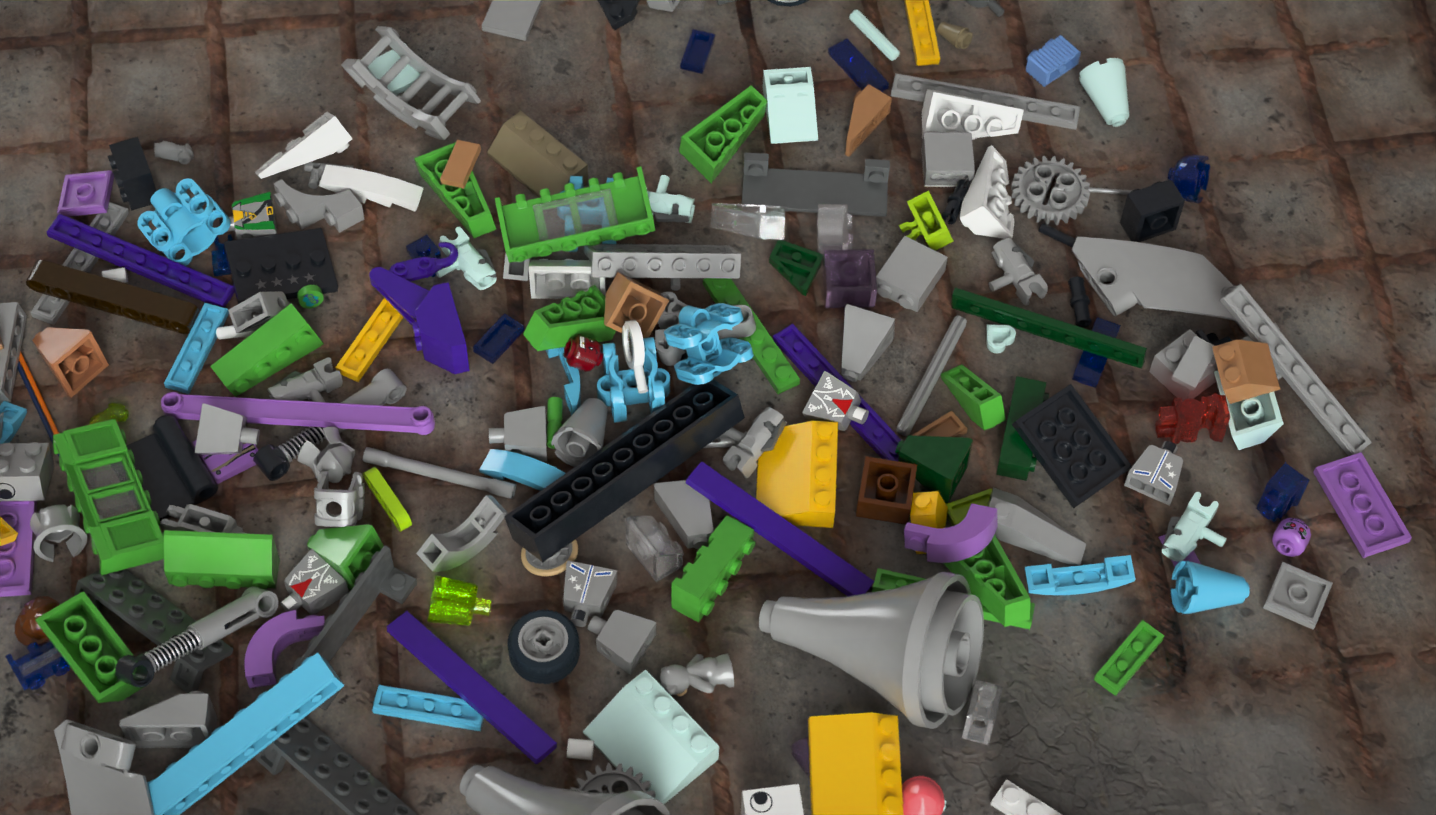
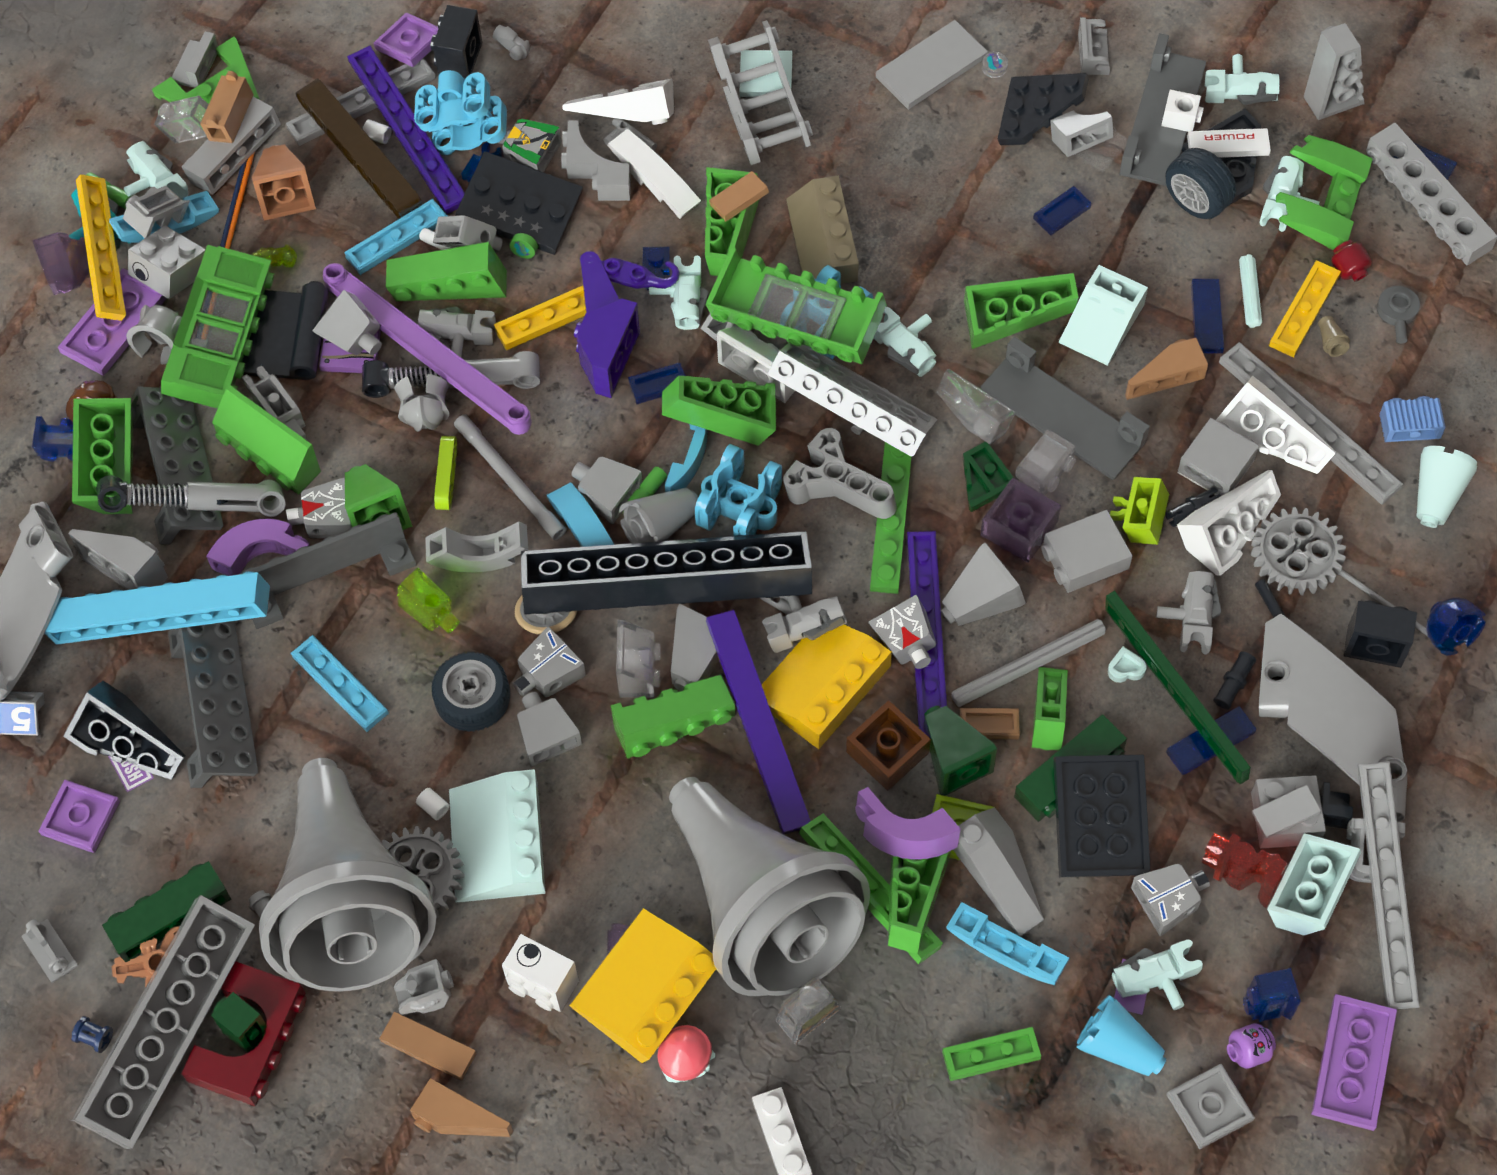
camera: 40 degrees right, 5 degrees up
light grey piece [314,471,365,527] -> none
dark purple tile [386,611,557,765] -> none
dark red head [563,335,604,372] -> none
medium nougat slope [604,272,669,338] -> none
white piece [622,320,648,394] -> none
light grey piece [660,653,734,697] -> none
medium azure piece [664,303,754,385] -> none
yellow slope [910,491,948,554] -> none
medium nougat slope [1212,339,1280,404] -> none

